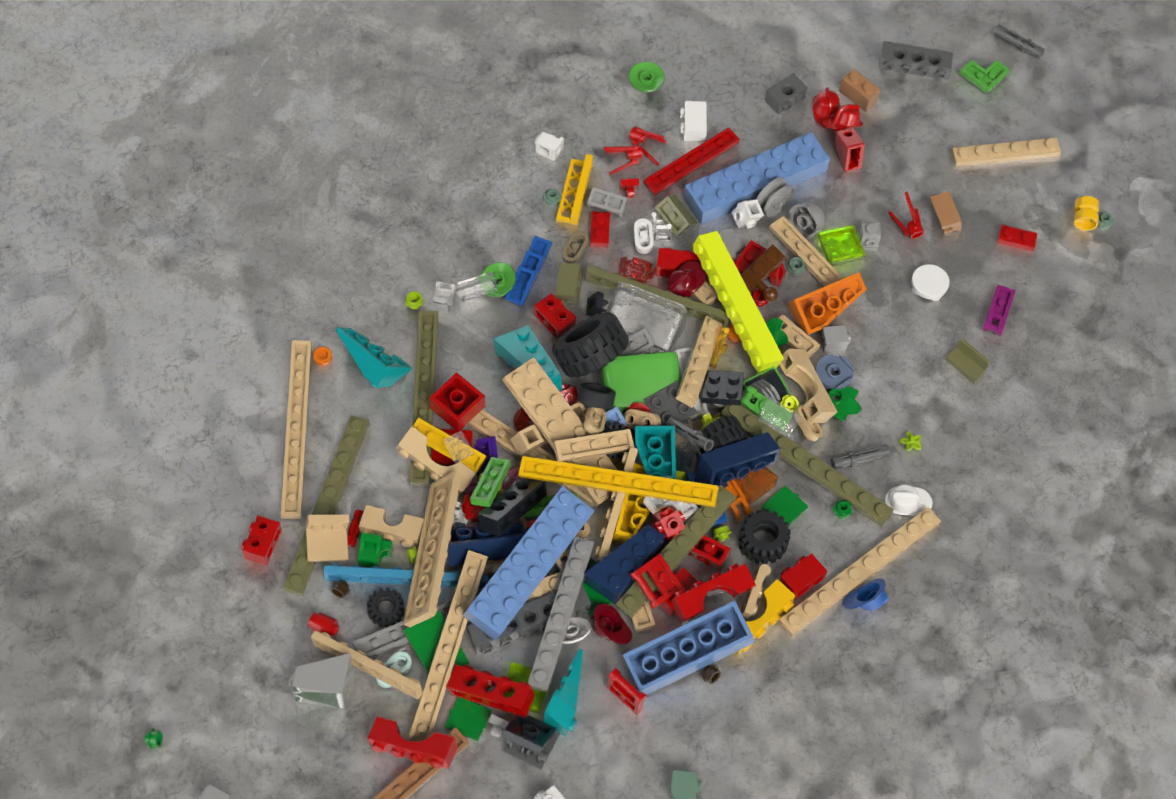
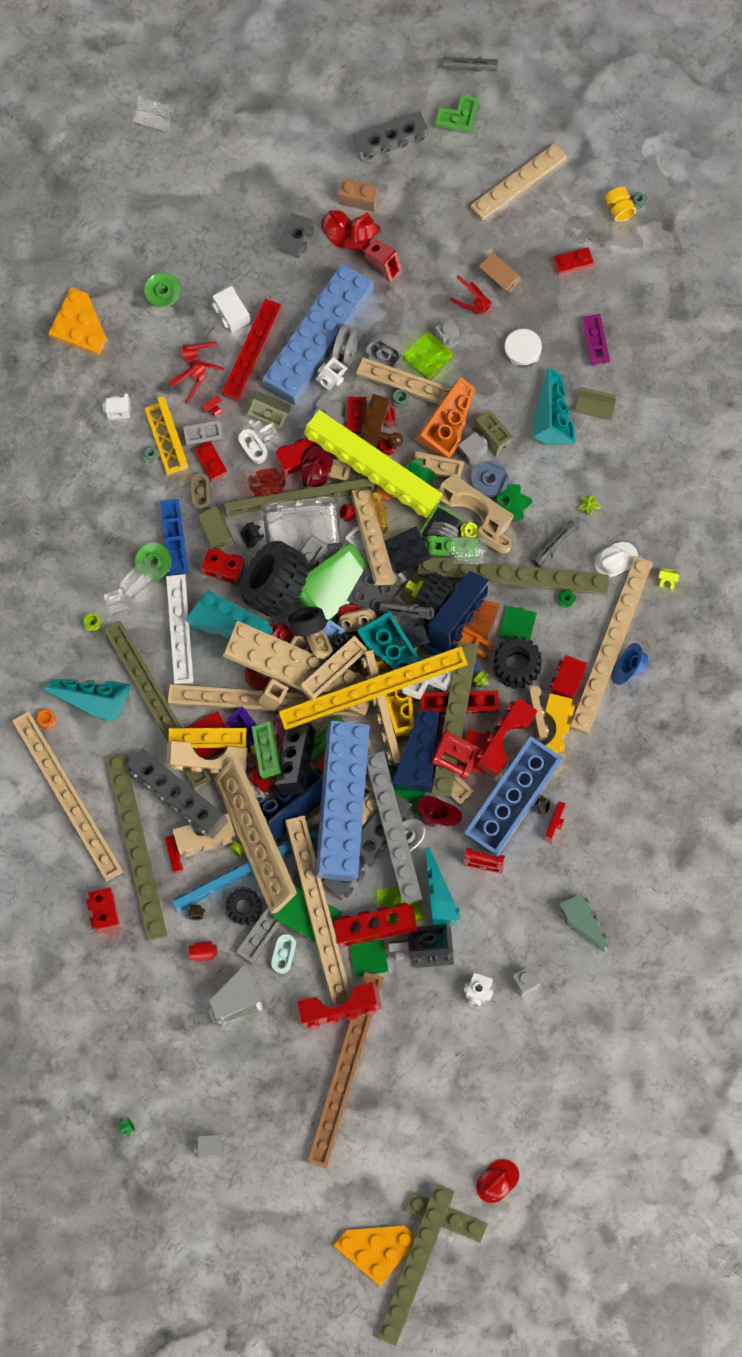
camera: 20 degrees left, 10 degrees up
tan bracket [305,514,349,562] -> none
tan plate [311,630,423,700] -> none
green brick [357,532,393,568] -> none
red brick [429,372,485,432] -> none
clear panel [443,431,473,463] -> none
red brick [653,505,685,537] -> none
none -> light orange plate [48,287,106,355]
none -> dark grey brick [127,748,228,839]
none -> white plate [166,575,194,685]
none -> red plate [339,504,356,522]
none -> olive hinge [472,410,513,456]
none -> teal wedge [533,367,575,445]
none -> red plate [545,801,566,844]
none -> neon yellow tile [659,567,680,589]

